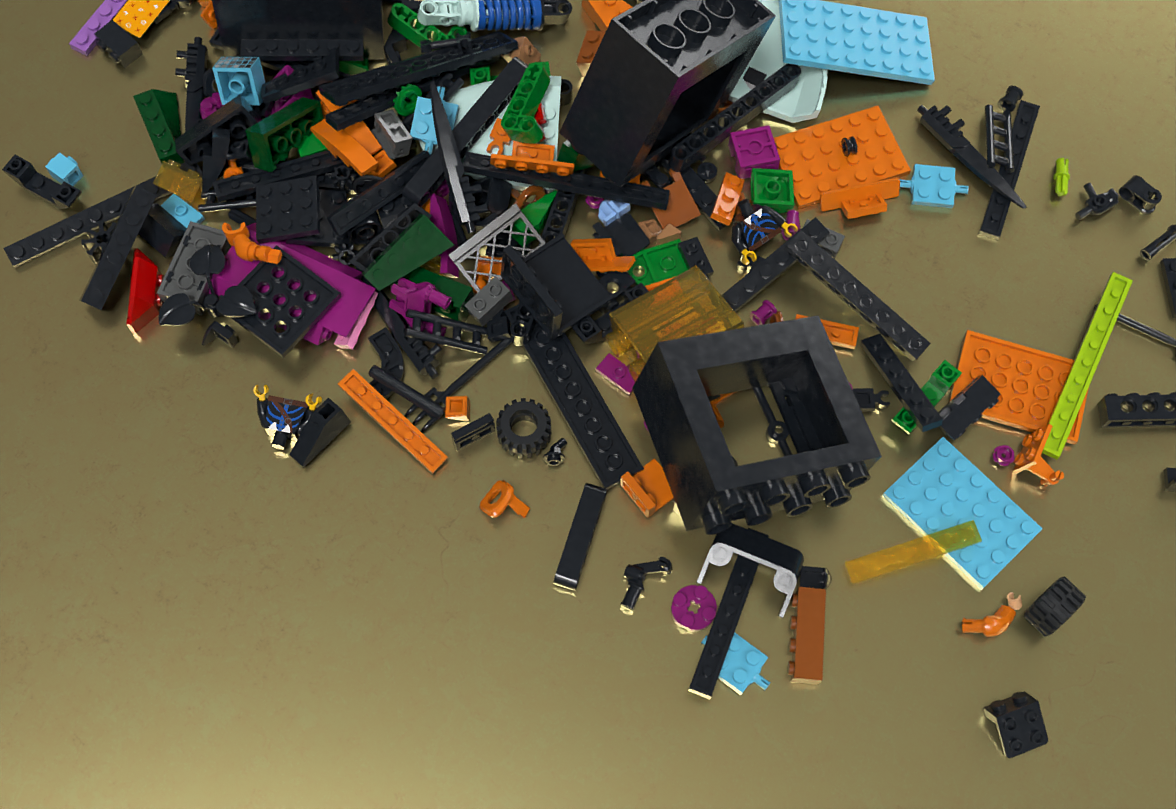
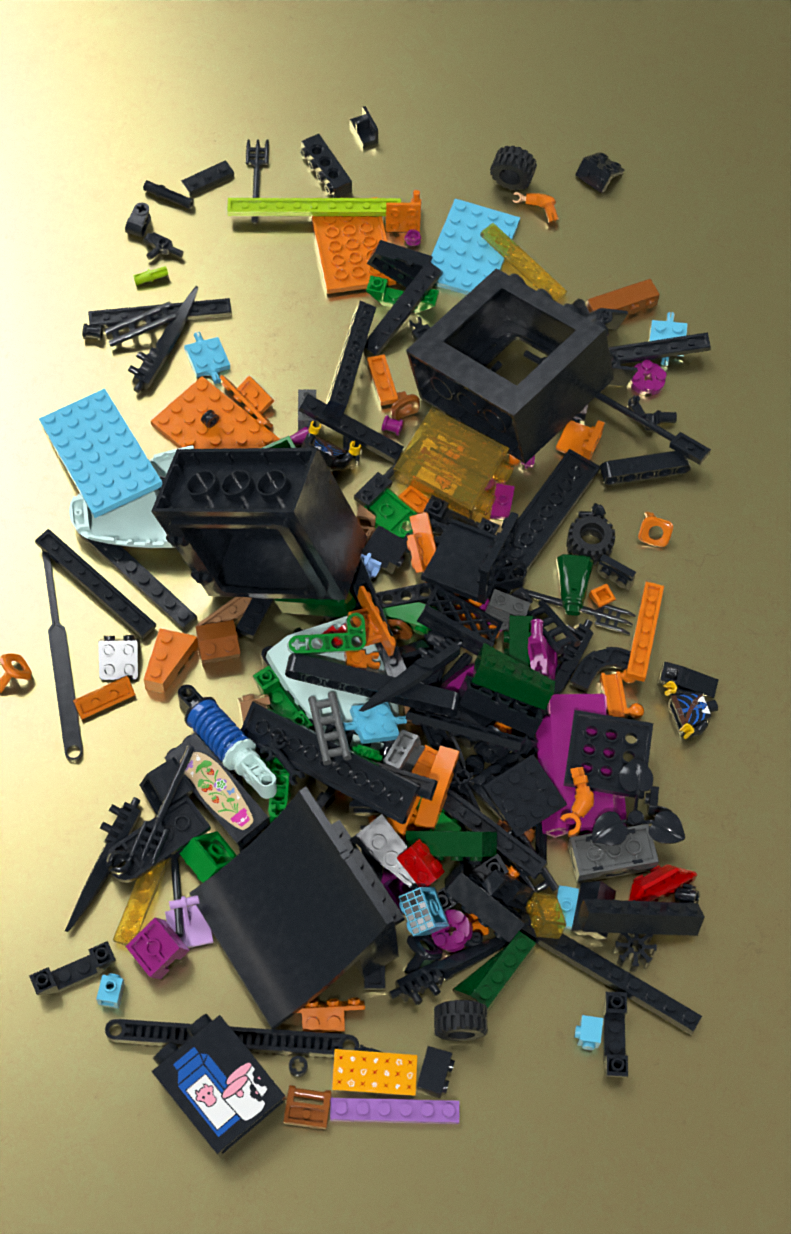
camera: 120 degrees left, 5 degrees down
black axle [369,365,445,419] -> none
none -> dark grey bar [308,692,351,765]
none -> red bracket [397,839,445,888]
none -> black tyre [434,1000,488,1041]
none -> black bar [523,350,711,465]
none -> dark green piece [556,554,594,616]
none -> orange gear [599,669,644,719]
none -> black gear [675,883,700,903]

